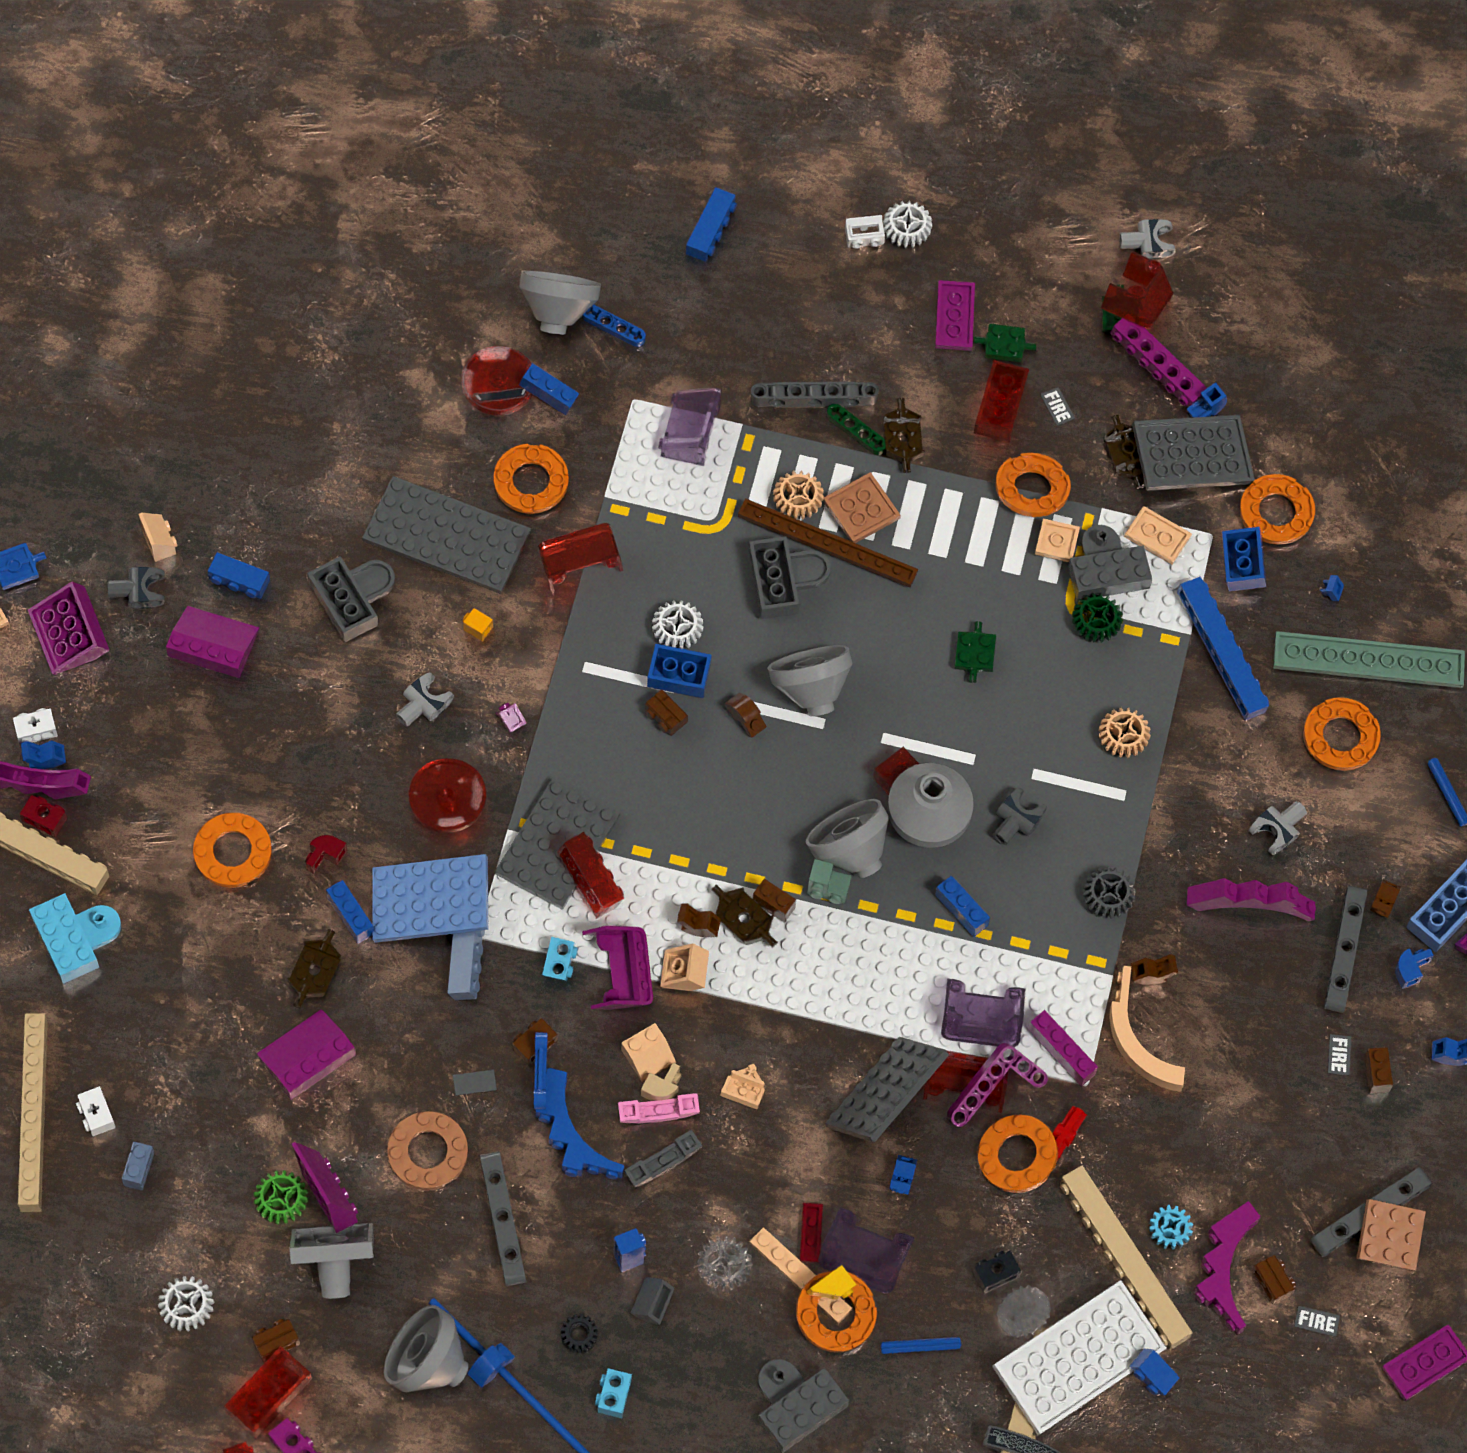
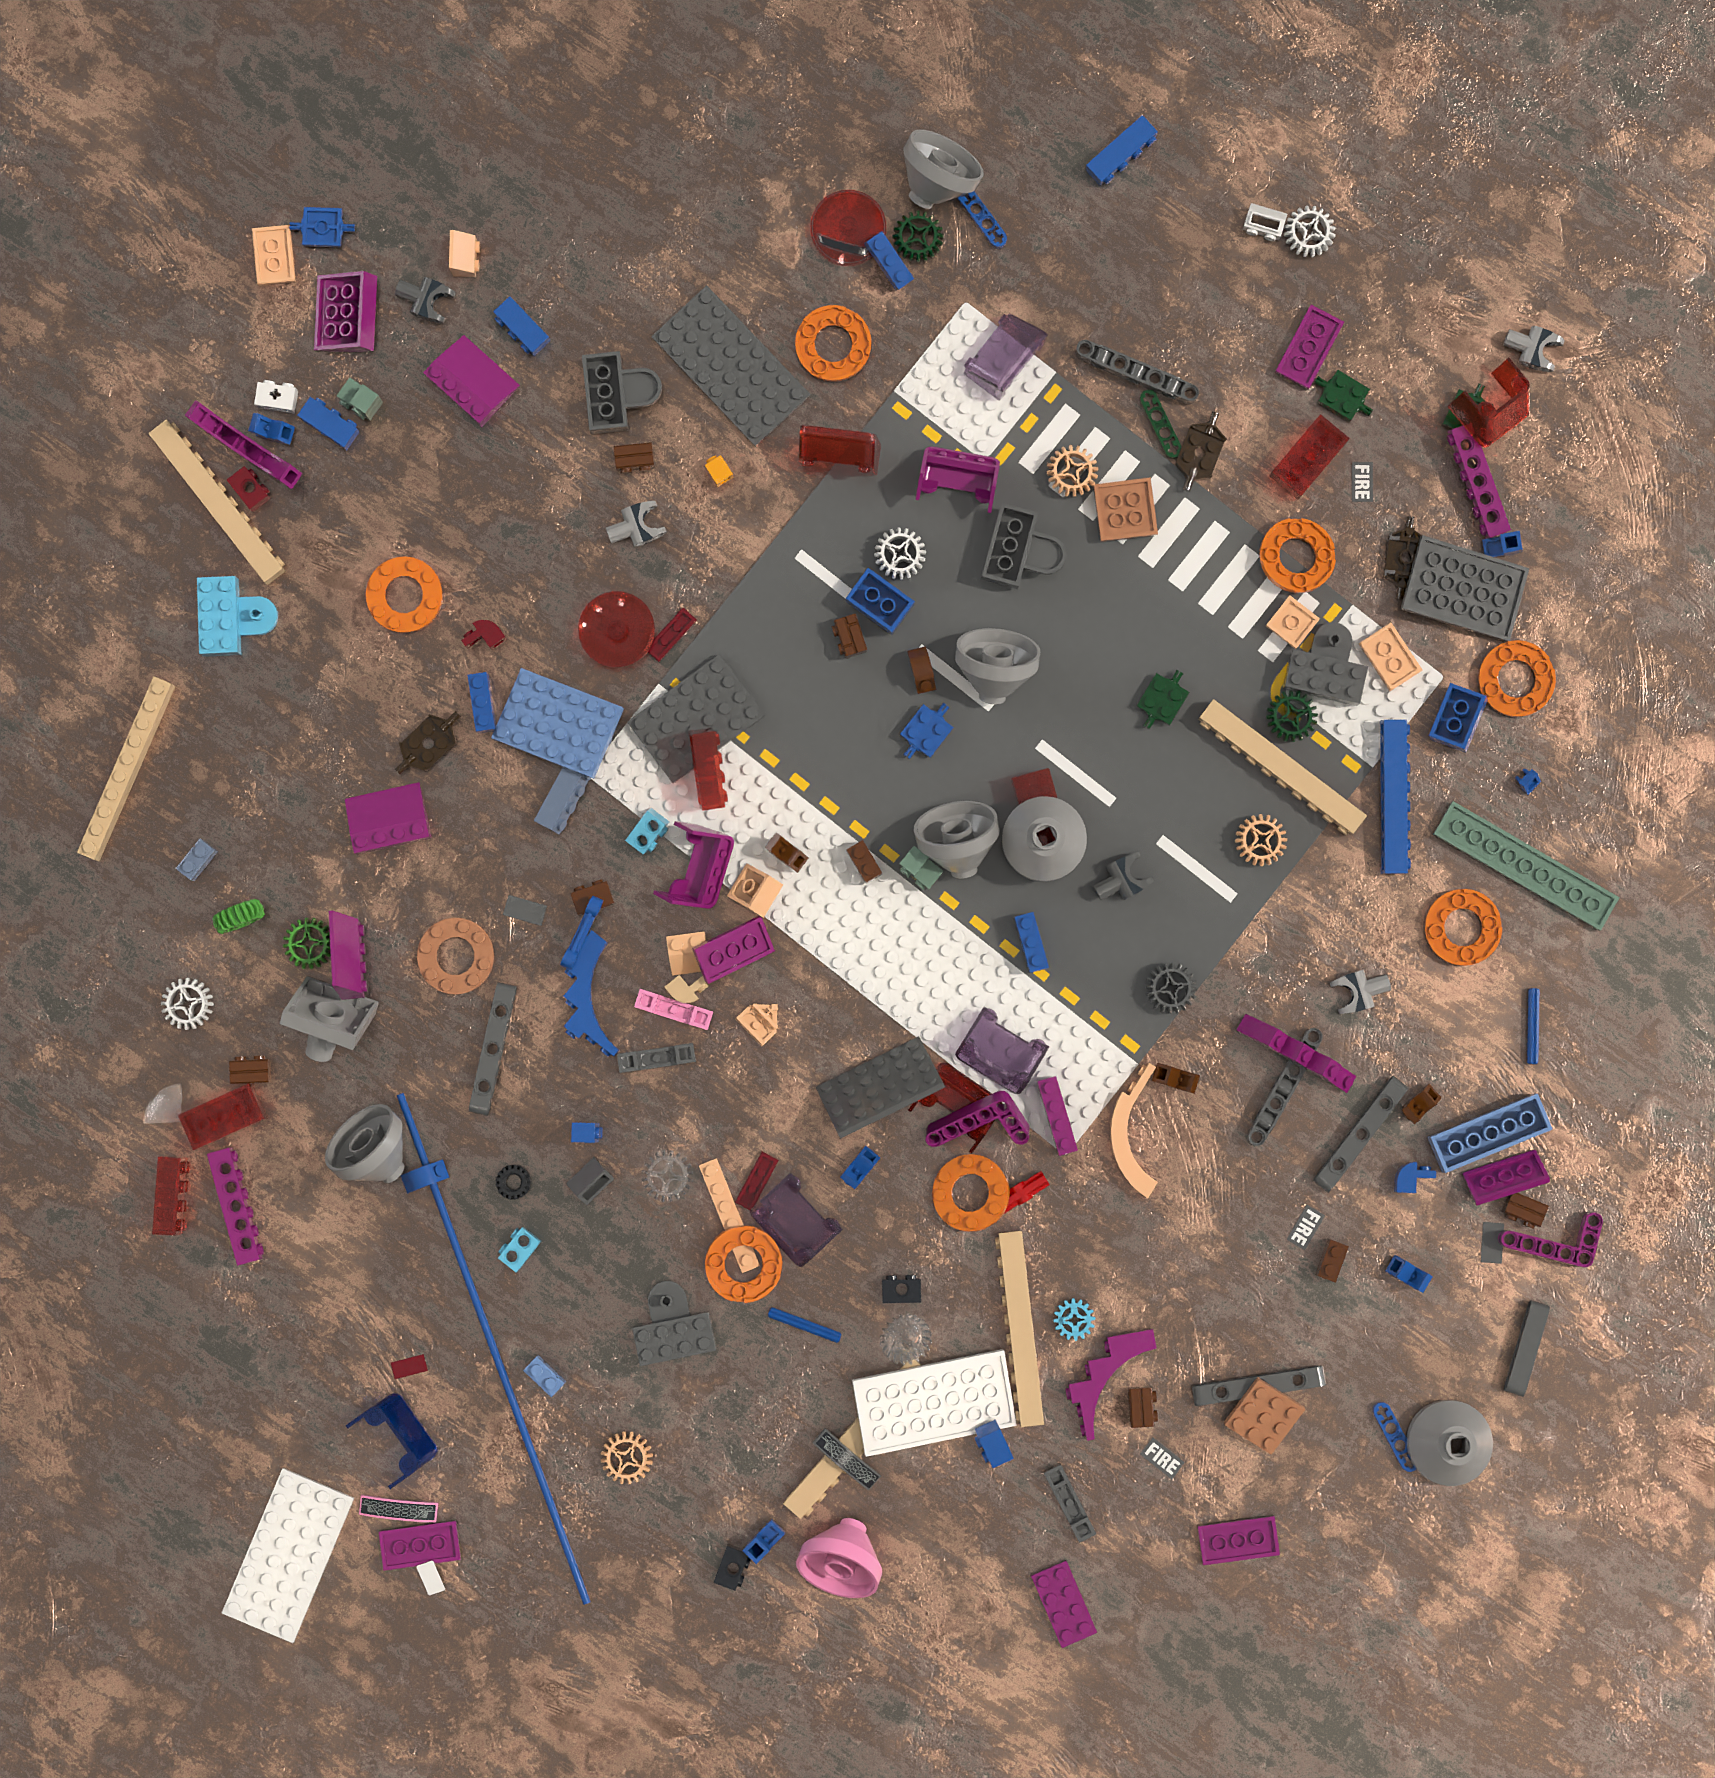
camera: 30 degrees right, 20 degrees up
white brick [76,1086,115,1136] -> none
bracket [495,702,526,733] -> none
dark brown plate [711,884,778,948] -> none
reddish brown plate [738,498,918,588] -> none
yellow slope [806,1265,856,1300] -> none
none -> clear brick [144,1084,182,1124]
none -> bright green gear [212,899,265,934]
none -> blue brick [297,397,359,451]
none -> sand green brick [337,377,383,420]
none -> reddish brown brick [614,442,655,474]
none -> dark red tile [645,607,697,662]
none -> magenta plate [692,916,775,984]
none -> dark green gear [892,211,944,263]
none -> blue plate [899,703,954,759]
none -> magenta windscreen [916,447,1000,513]
none -> dark grey slope [1044,1464,1096,1543]
none -> tan brick [1198,699,1367,835]
none -> dark grey beam [1247,1028,1323,1146]

